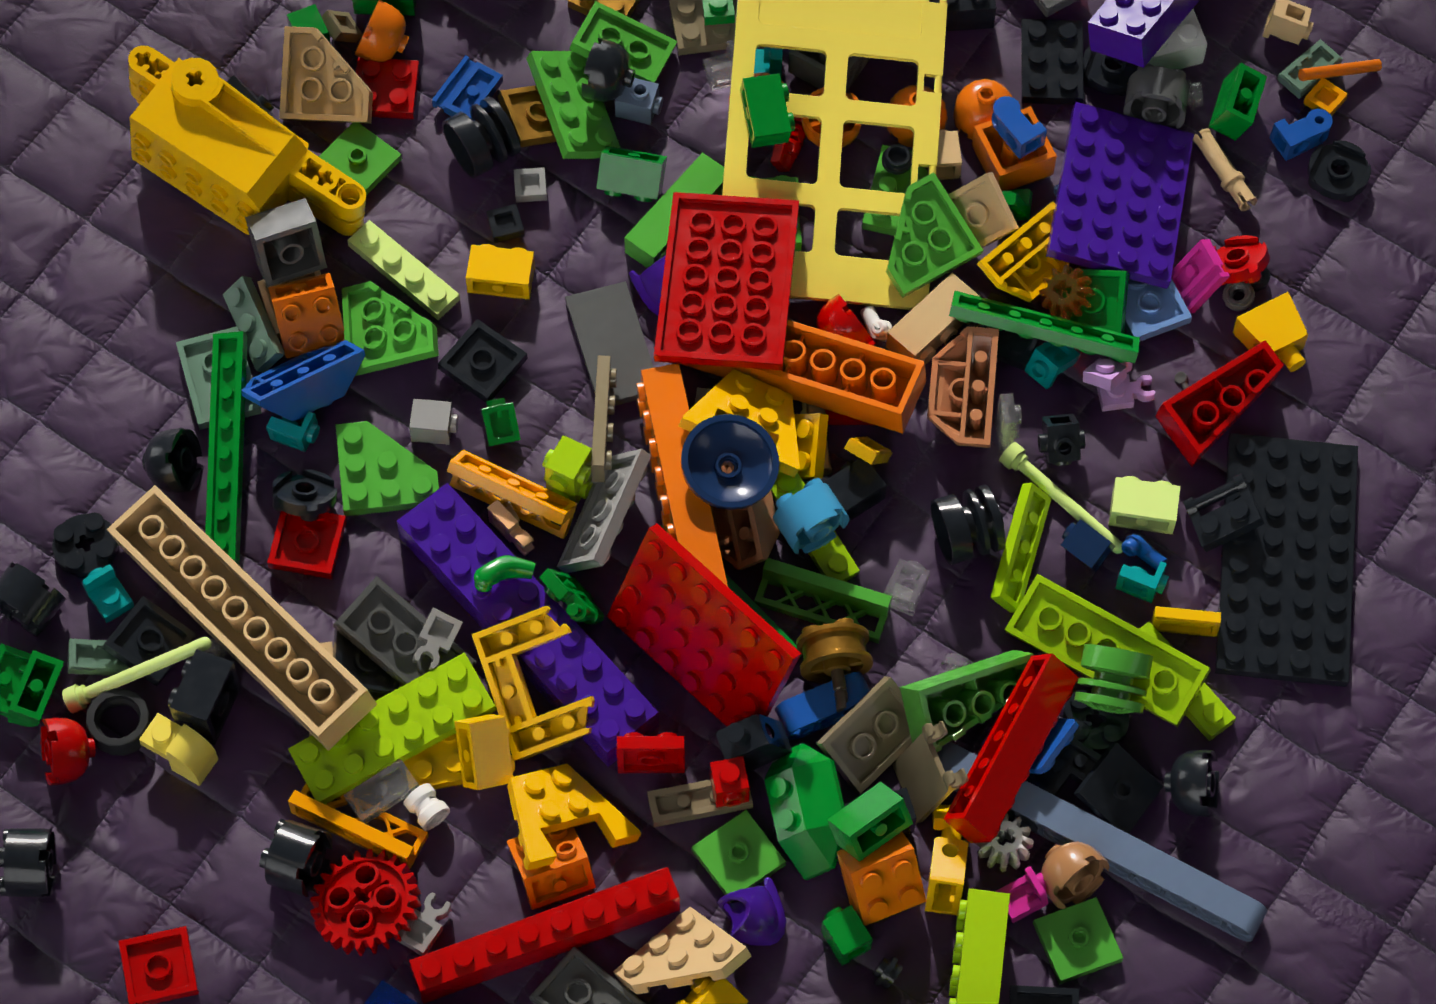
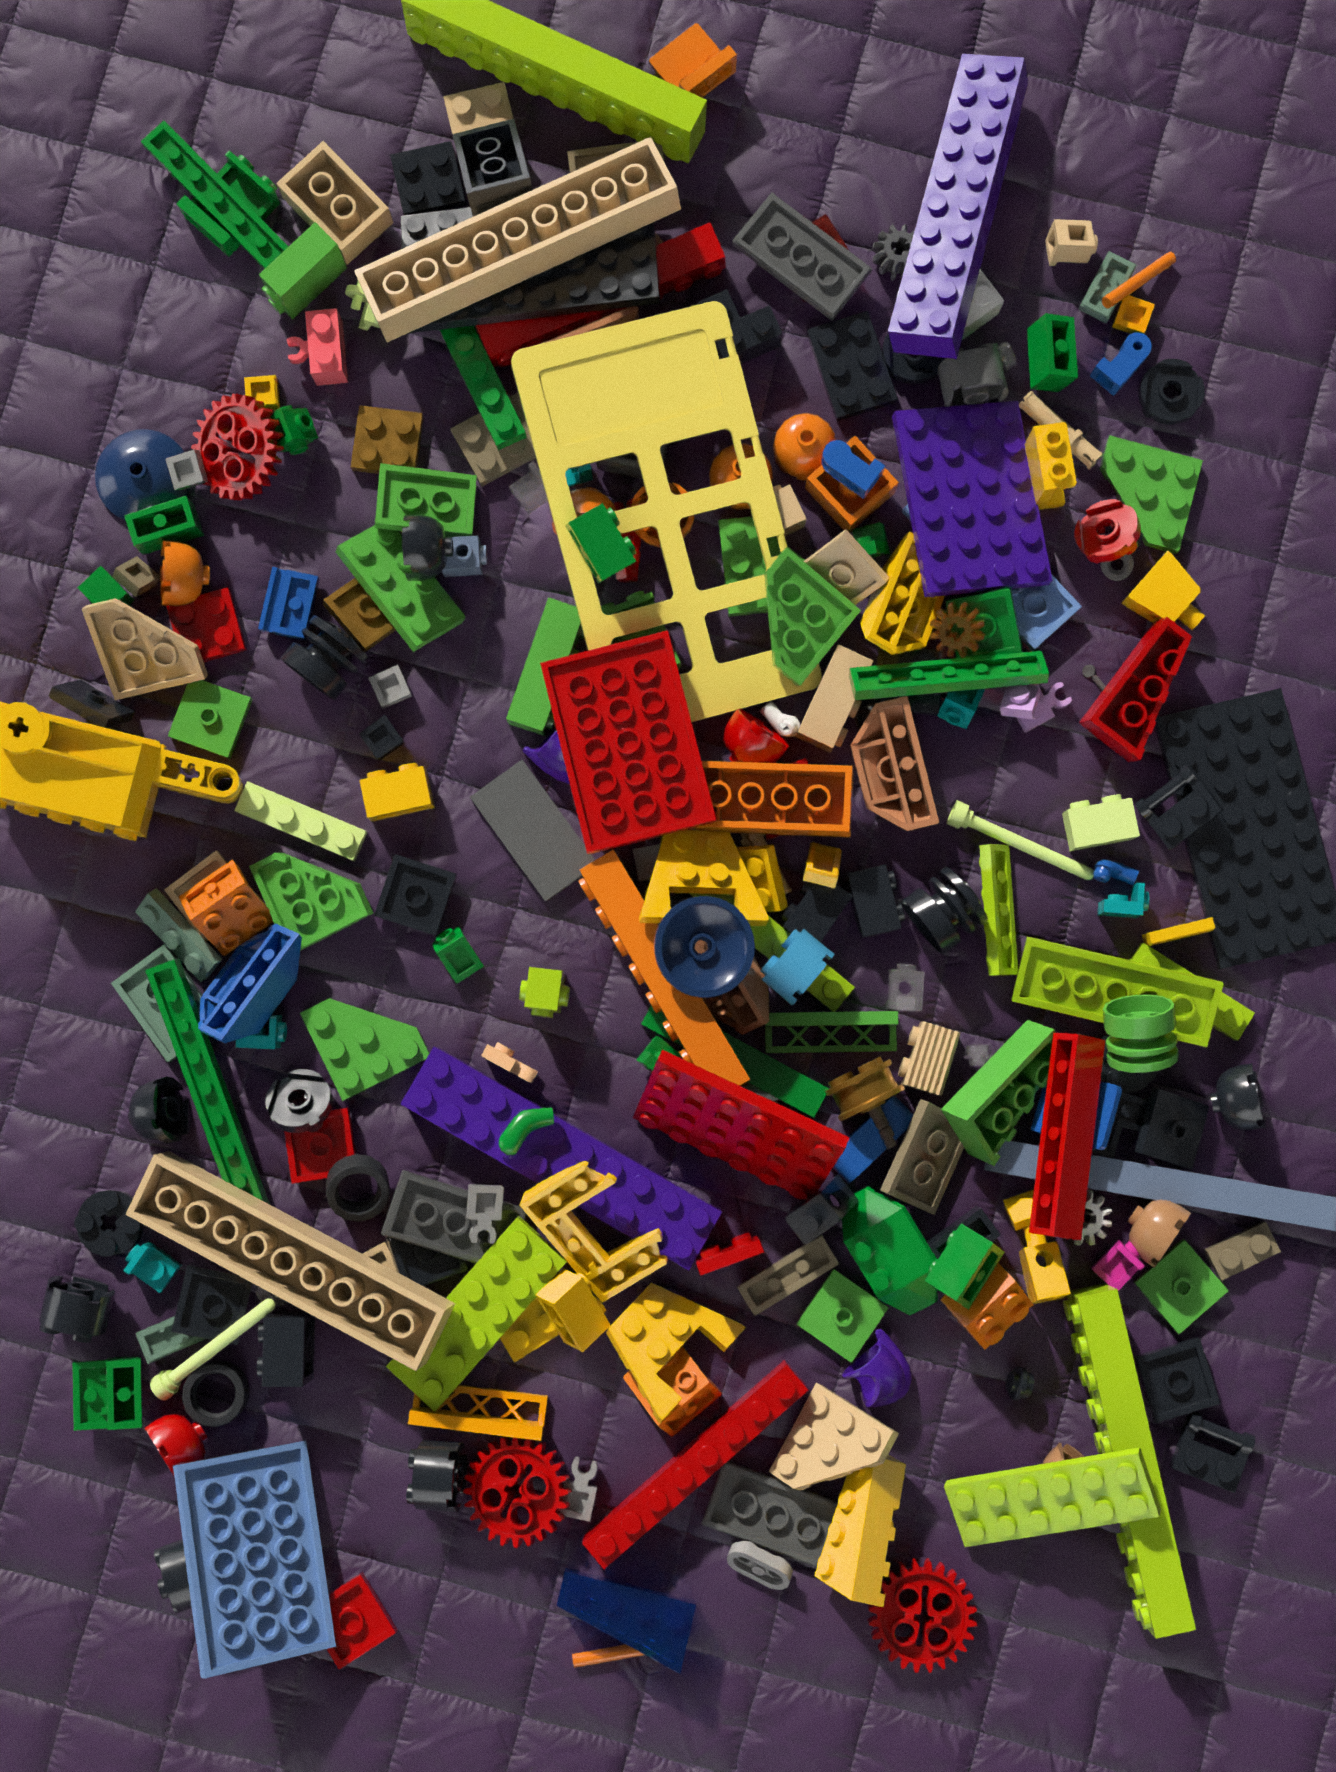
camera: 15 degrees left, 20 degrees up
light yellow brick [139,713,218,786] -> none
dark grey brick [245,198,327,287] -> none
clear plate [344,759,419,824] -> none
white wheel [403,783,450,831] -> none
light grey brick [409,399,458,445] -> none
light orange fence [447,450,577,539] -> none
green plate [539,568,604,625] -> none
light grey plate [557,449,651,574] -> none
dark tan plate [591,355,617,482] -> none
green brick [596,146,667,202] -> none
red brick [710,756,750,808] -> none
green brick [821,905,873,966] -> none
black plate [882,144,912,175] -> none
dark tan flag [892,721,969,823] -> none
clear plate [995,393,1022,452] -> none
black brick [1038,413,1086,466] -> none
dark blue brick [1061,519,1116,572] -> none
dark pink plate [1171,239,1230,314] -> none
none -> medium blue plate [173,1441,336,1678]
none -> black tyre [326,1154,390,1222]
none -> black brick [845,864,905,939]
none -> tan brick [898,1021,961,1096]
none -> yellow panel [1024,422,1077,510]
none -> bright green plate [1100,436,1203,554]
none -> dark tan plate [1204,1221,1281,1281]

